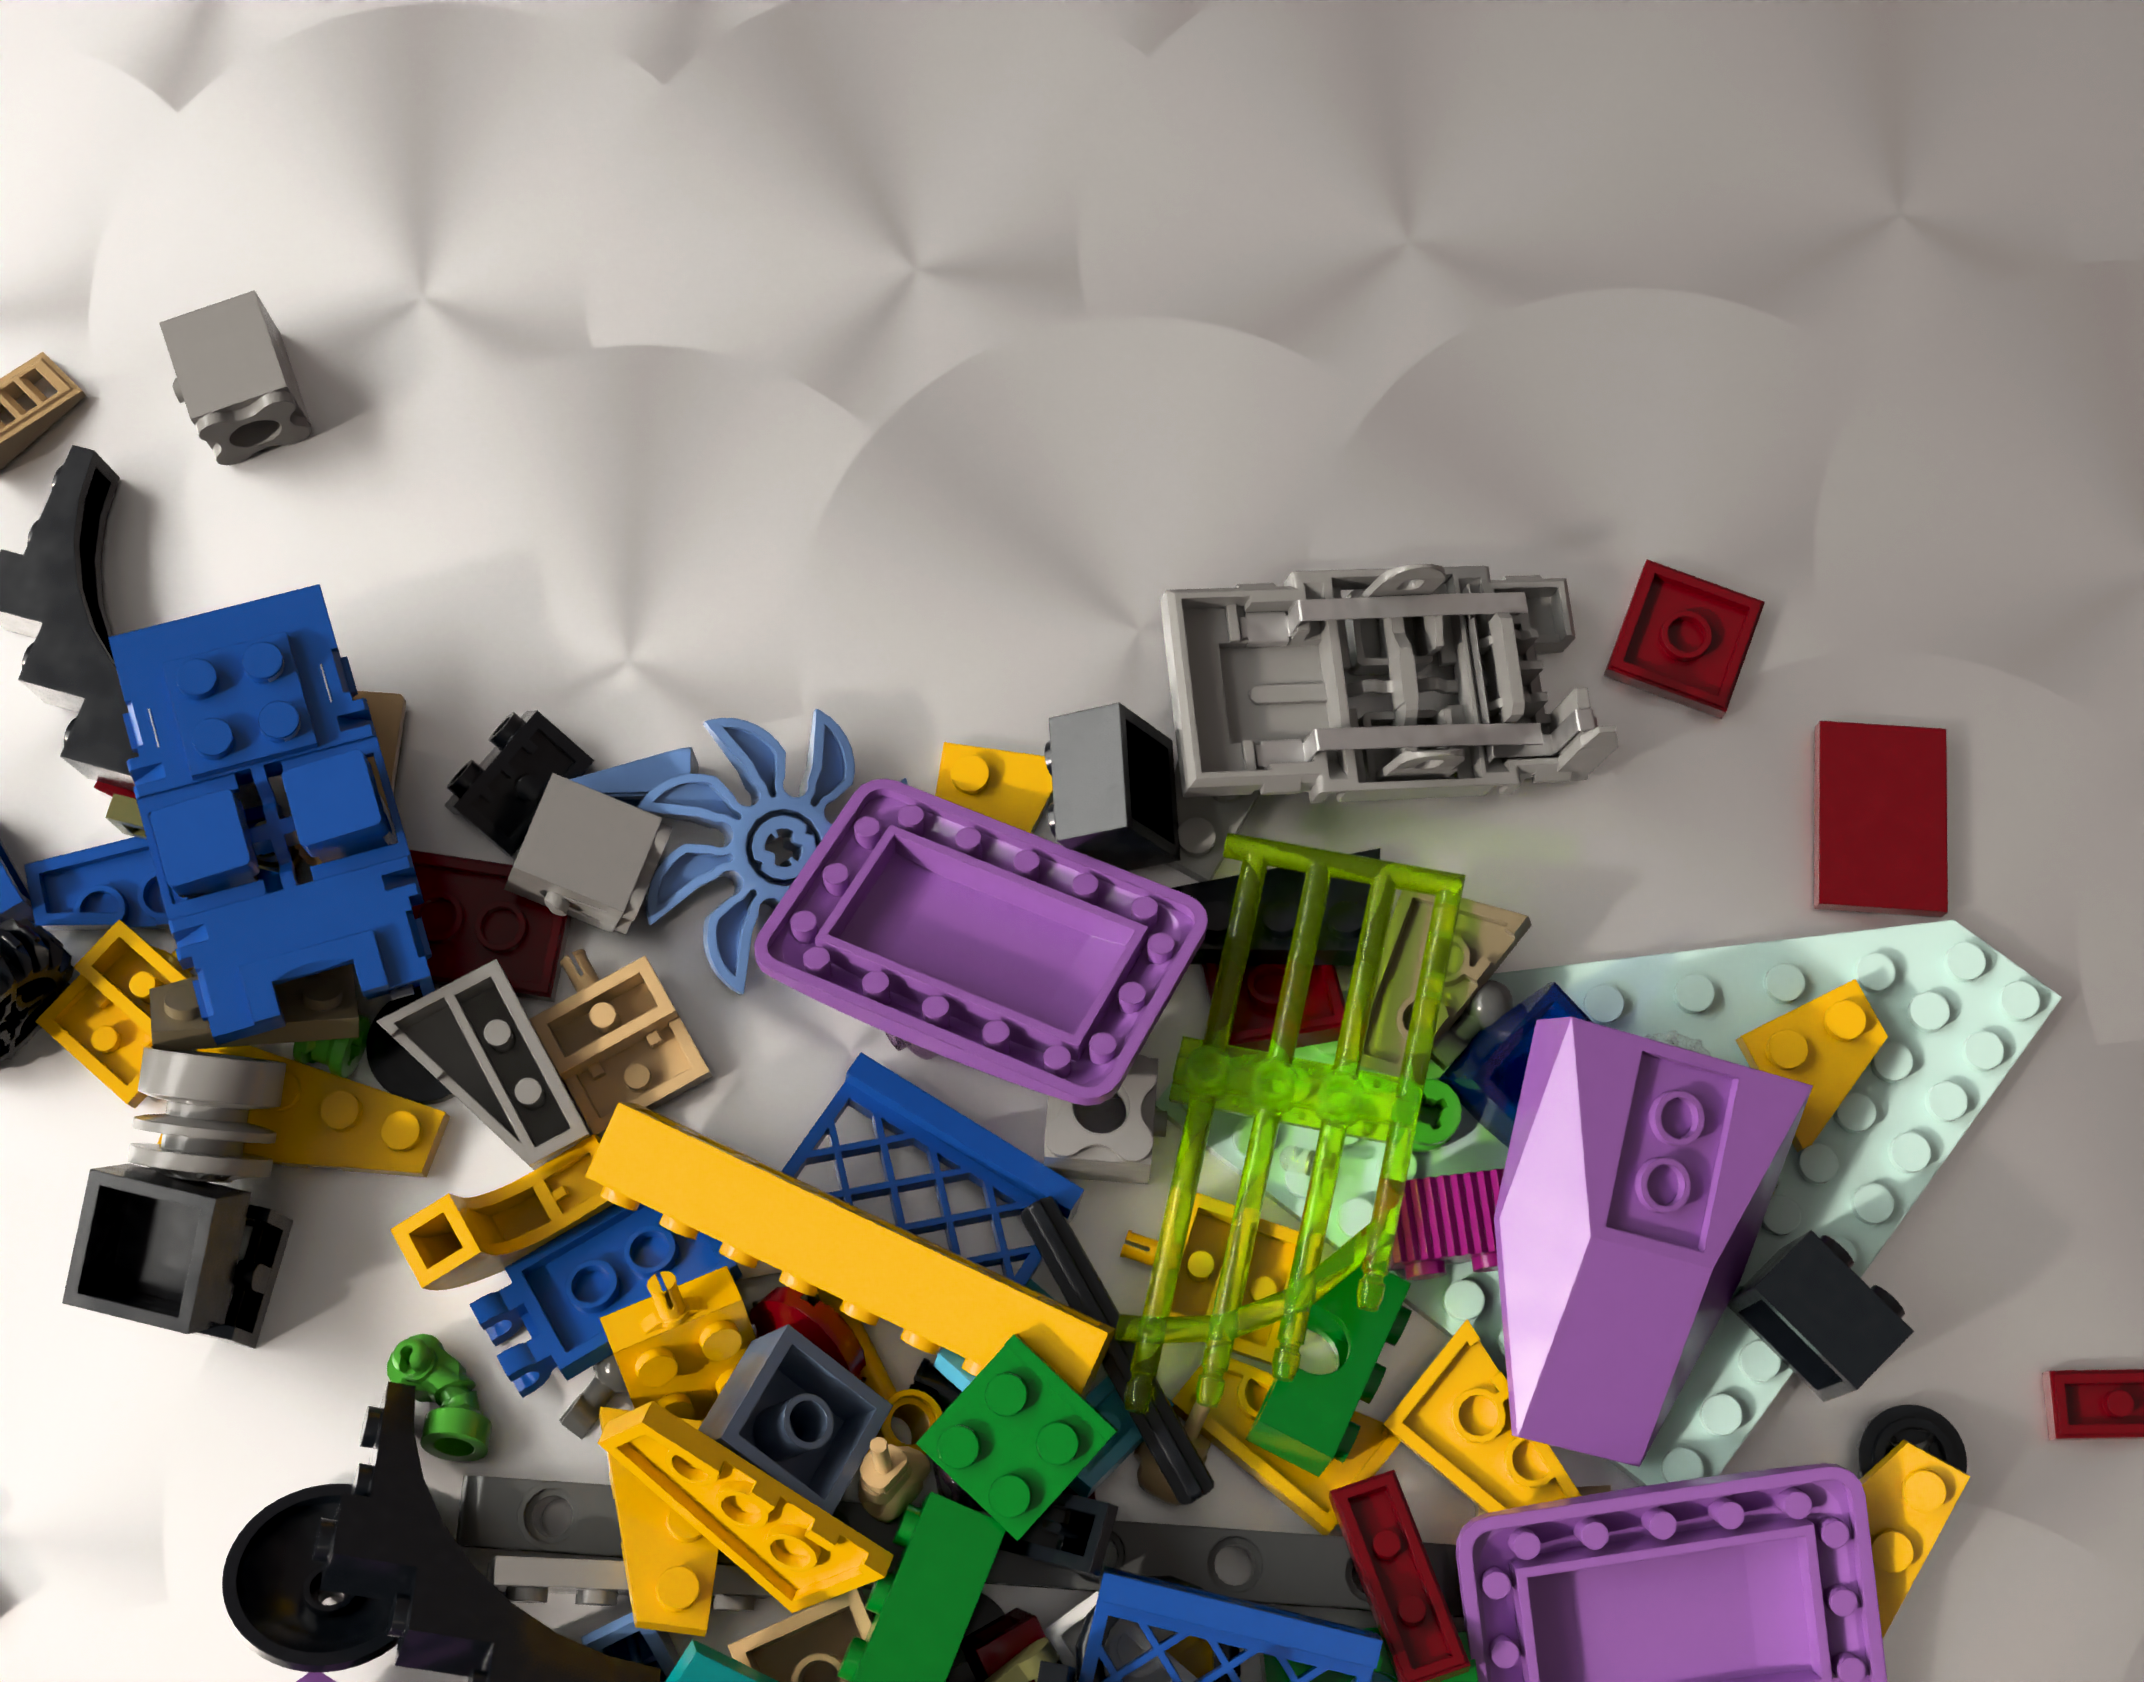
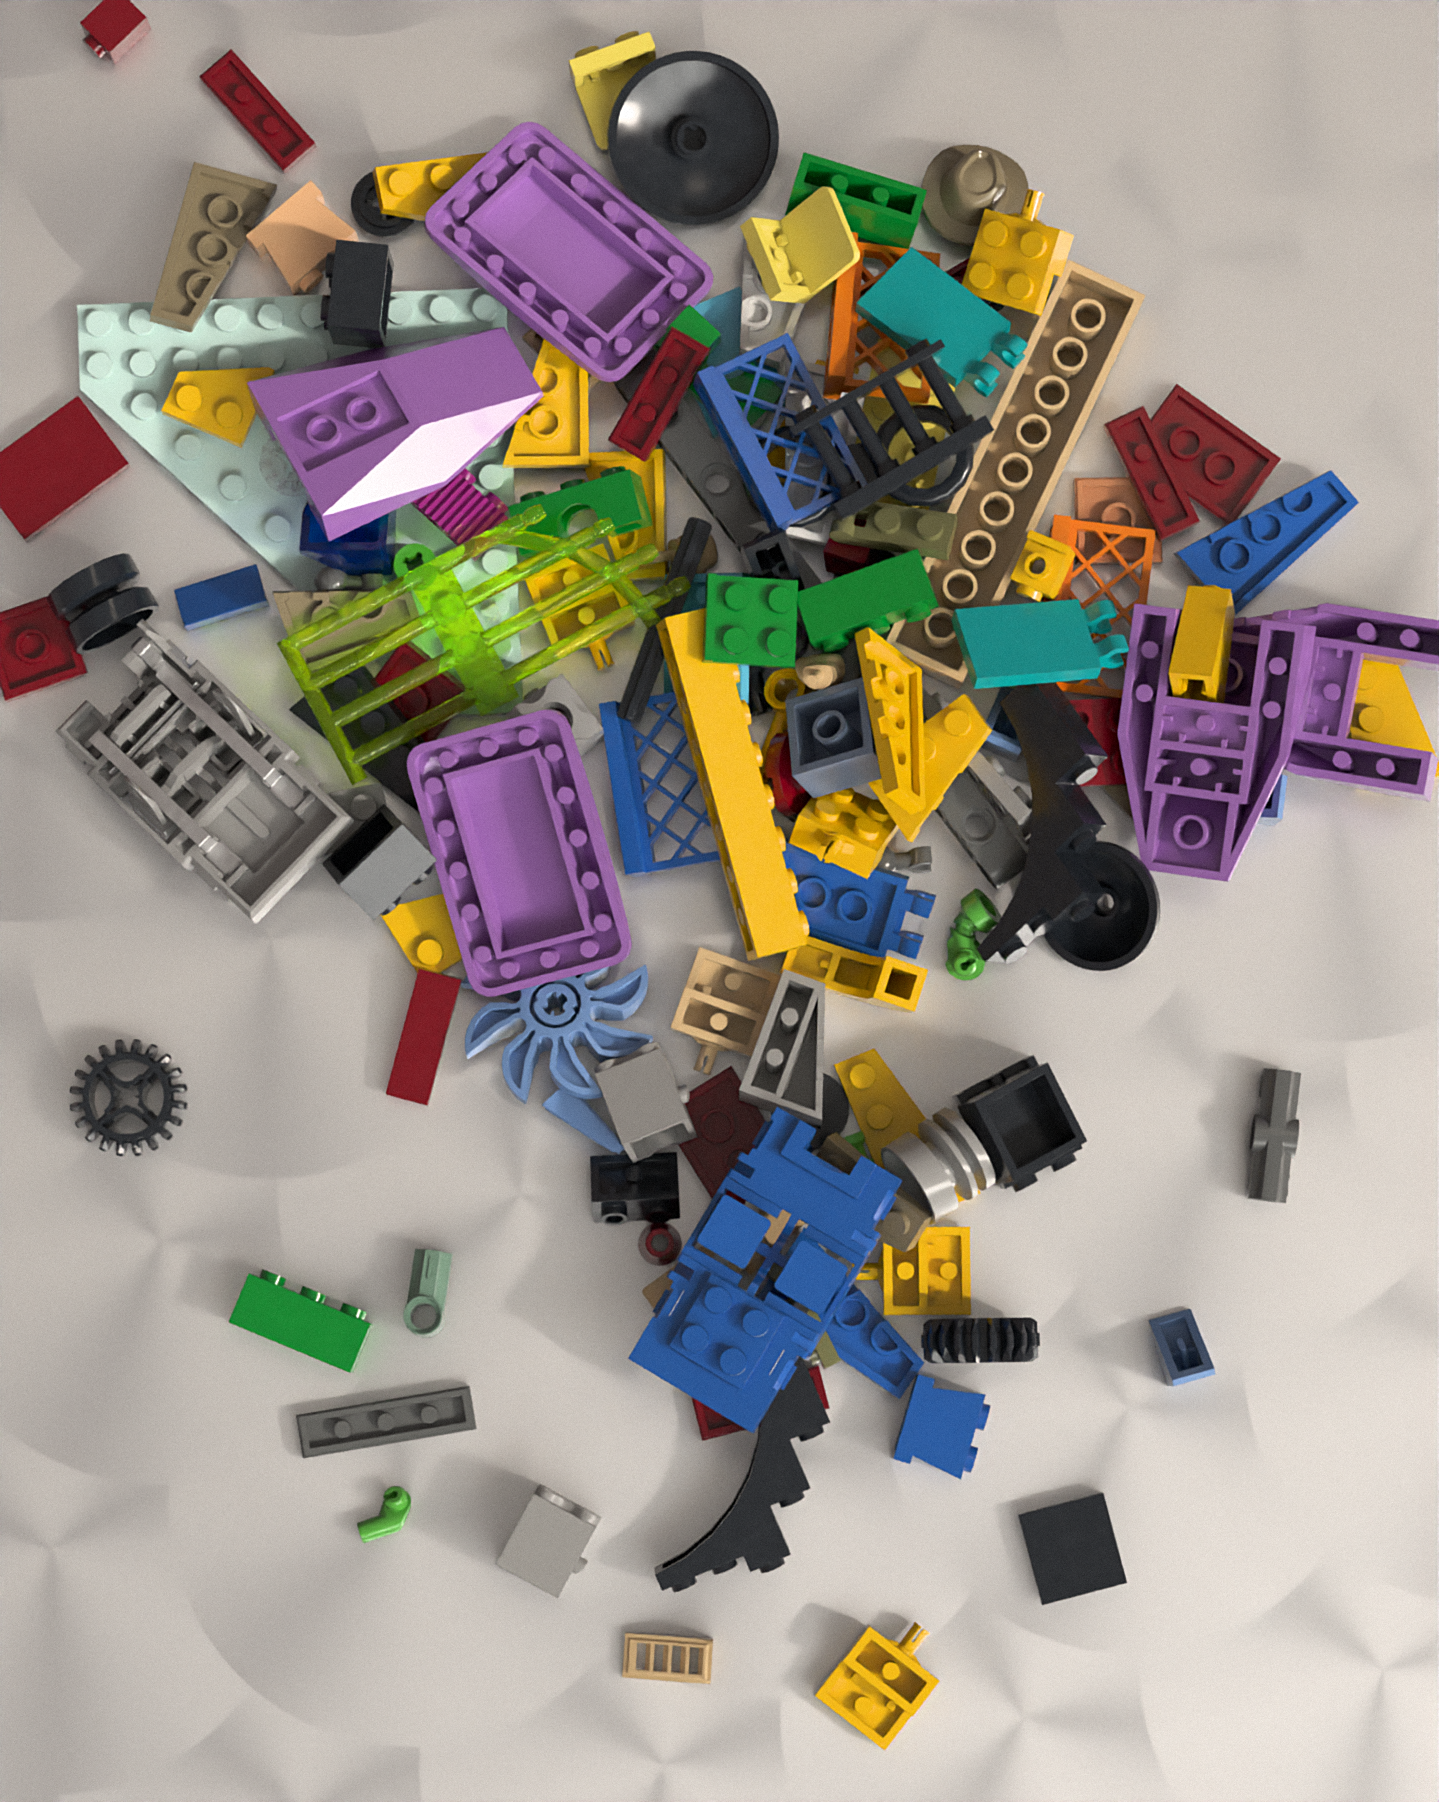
camera: 135 degrees left, 10 degrees up
none -> black wheel [46,553,159,654]
none -> black gear [70,1039,188,1157]
none -> dark tan wing [150,162,277,333]
none -> blue slope [174,564,270,631]
none -> green brick [229,1269,373,1373]
none -> light nougat hips [245,180,359,296]
none -> dark grey tile [296,1386,477,1458]
none -> bright green arm [357,1486,411,1543]
none -> dark red tile [386,967,462,1106]
none -> sand green piece [403,1249,453,1338]
none -> dark red cone [638,1223,682,1266]

